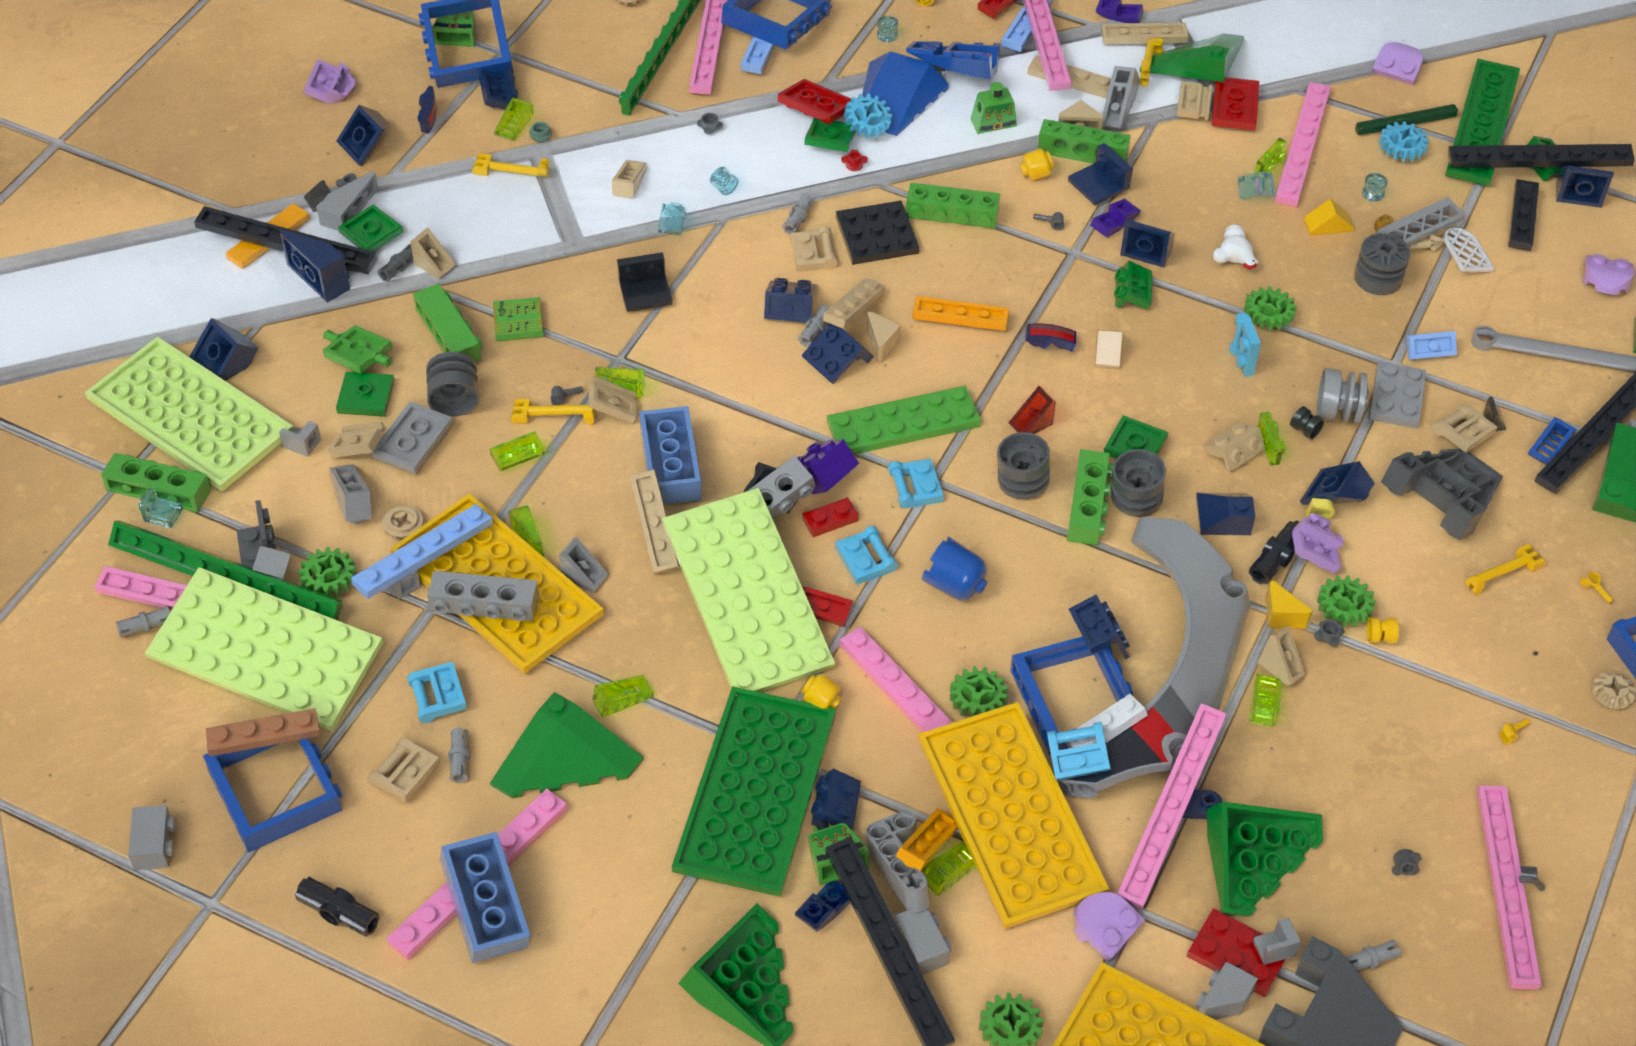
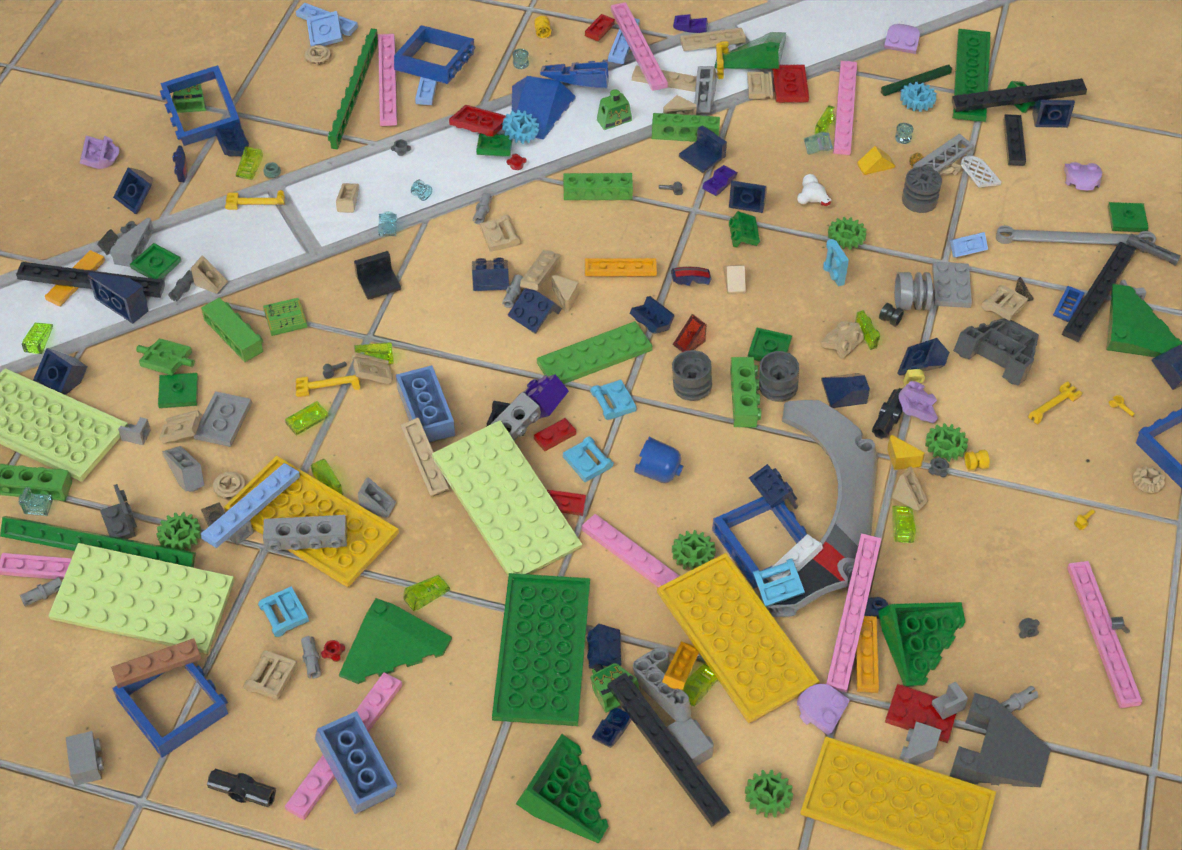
camera: 10 degrees left, 0 degrees up
light grey panel [252,545,291,579] -> none
dark grey wheel [426,352,479,416] -> none
yellow head [801,674,842,709] -> none
black plate [836,200,919,265] -> none
yellow head [1019,148,1054,181] -> none
none -> clear neon green slope [21,322,53,354]
none -> clear smoke plate [201,502,225,527]
none -> red plate [321,640,345,662]
none -> dark blue bracket [629,296,674,334]
none -> light orange plate [856,616,879,693]

